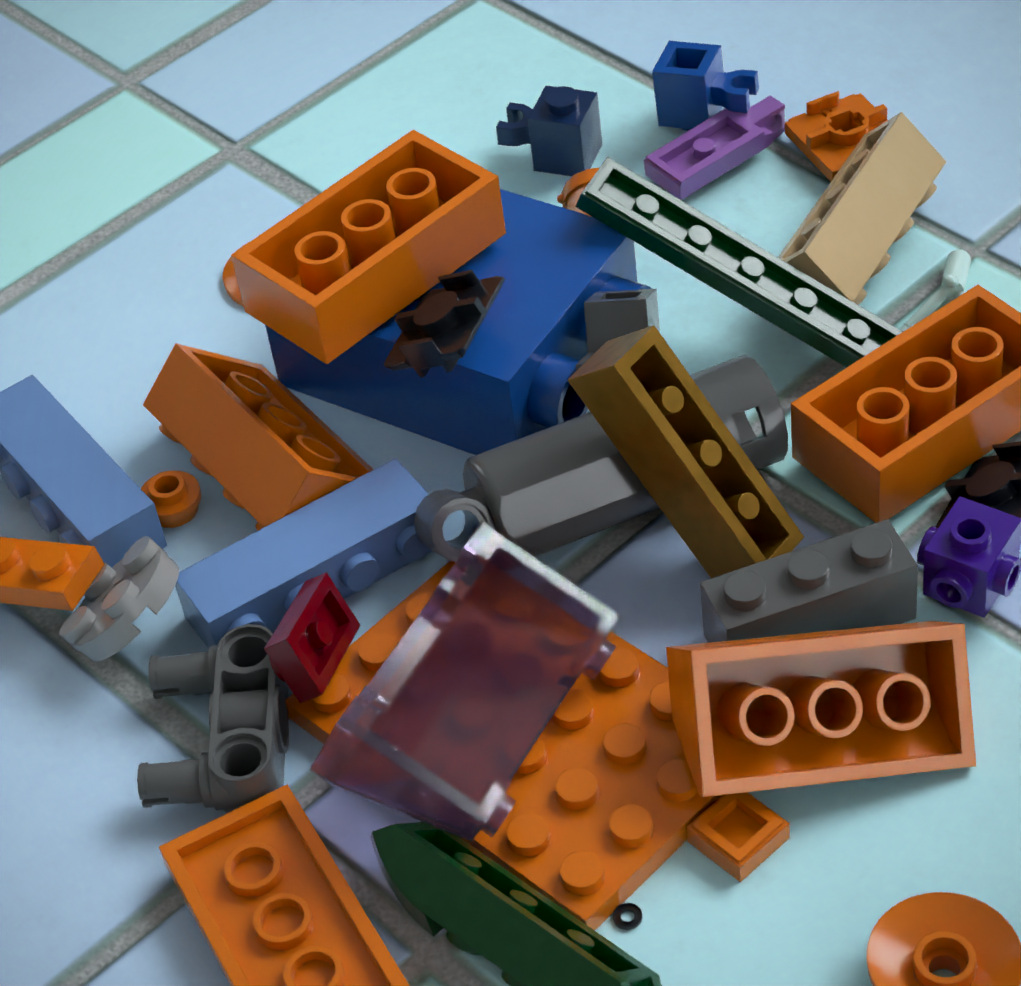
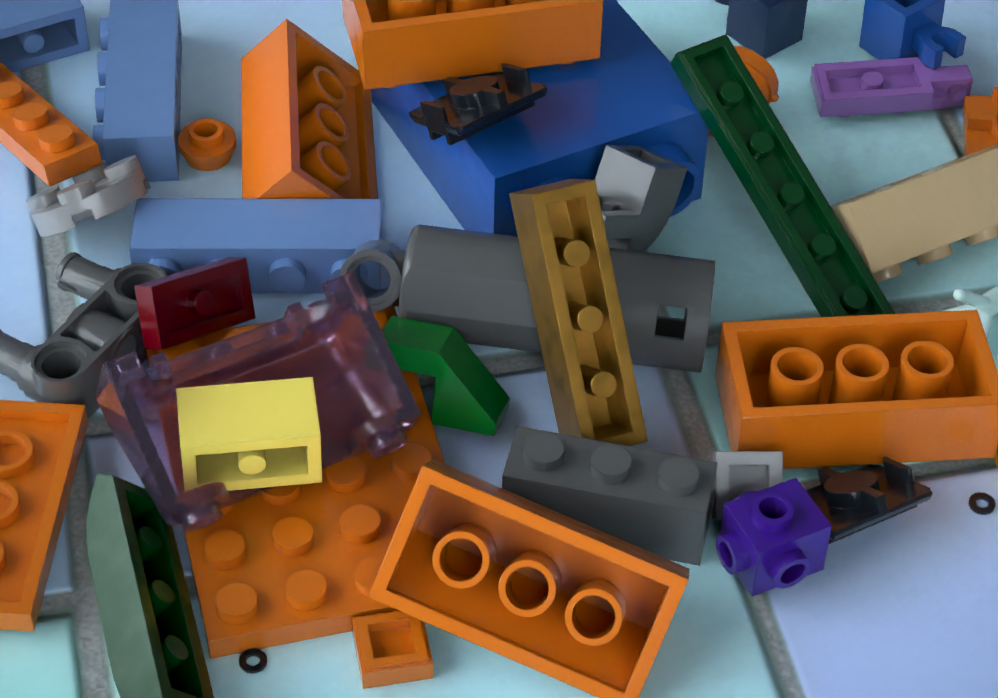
camera: 25 degrees right, 0 degrees up
none -> light yellow brick [176,377,322,495]
none -> green slope [372,316,510,436]
none -> light grey plate [712,451,783,519]

